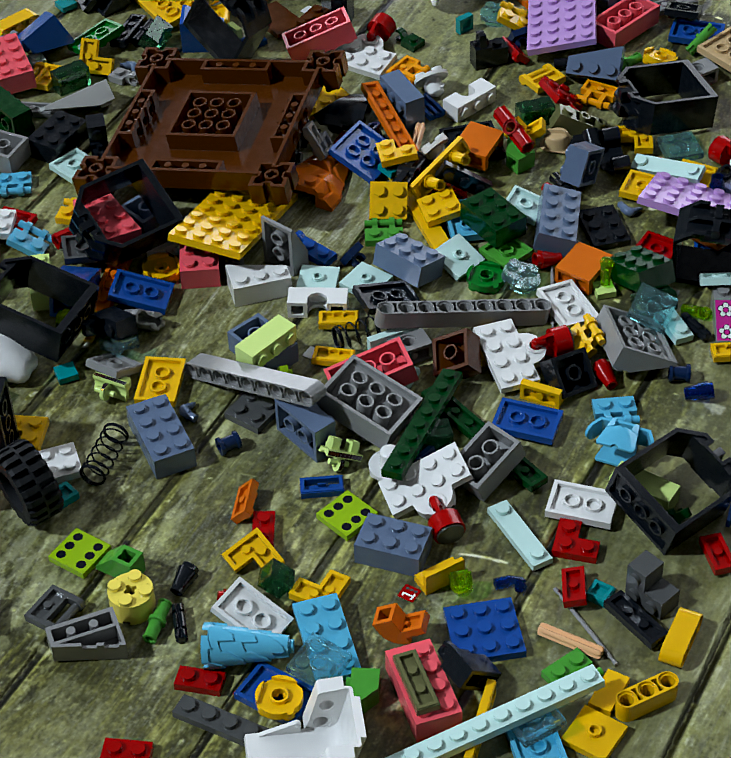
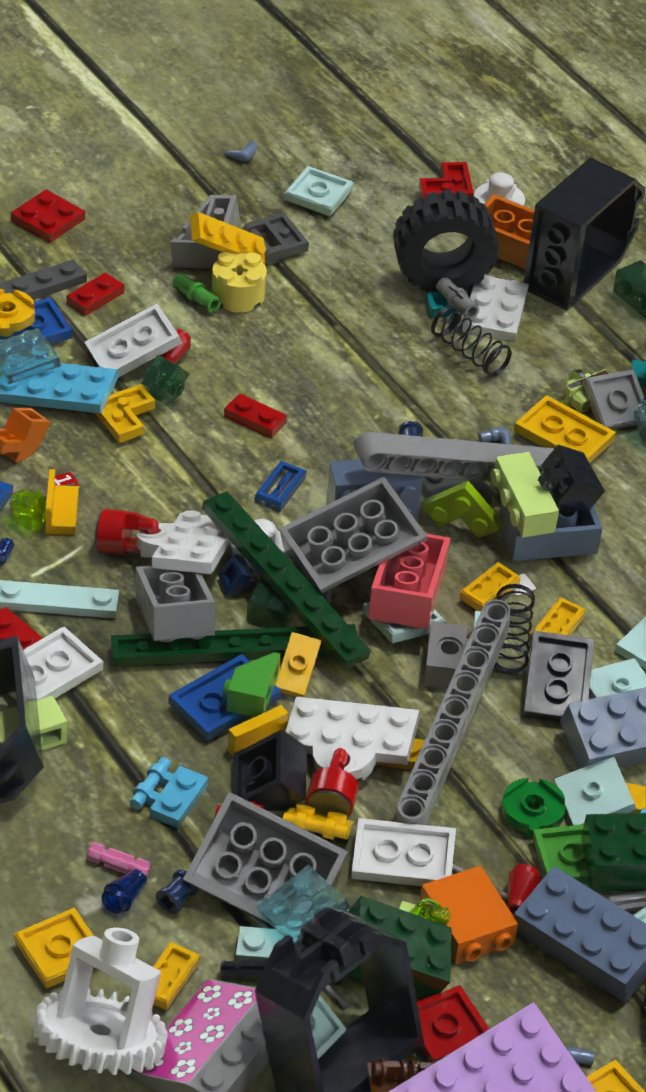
camera: 115 degrees right, 0 degrees up
yellow plate [15,415,50,451] -> none
lime tile [48,528,112,579] -> none
bright green slope [95,544,146,578] -> none
sand blue brick [126,394,197,479] -> none
black cone [170,561,199,596] -> none
black axle [171,602,188,643] -> none
medium azure cone [201,622,295,670] -> none
yellow plate [221,527,285,576] -> none
orange plate [231,478,259,524] -> none
white arch [287,287,349,318] -> none
lime tile [316,490,379,541] -> none
yellowish green hips [319,435,363,472] -> none
sand blue brick [354,512,433,577] -> none
reddish brown slope [432,328,482,379] -> none
clear light blue plate [501,258,541,294] -> none
black plate [579,204,631,251] -> none
medium azure piece [585,417,654,467] -> none
none -> bright pink axle [87,842,151,880]
none -> yellow plate [190,212,266,263]
none -> bright green slope [223,652,280,717]
none -> yellow plate [275,632,321,697]
none -> light grey pin [436,277,479,319]
none -> black hinge [538,444,605,512]

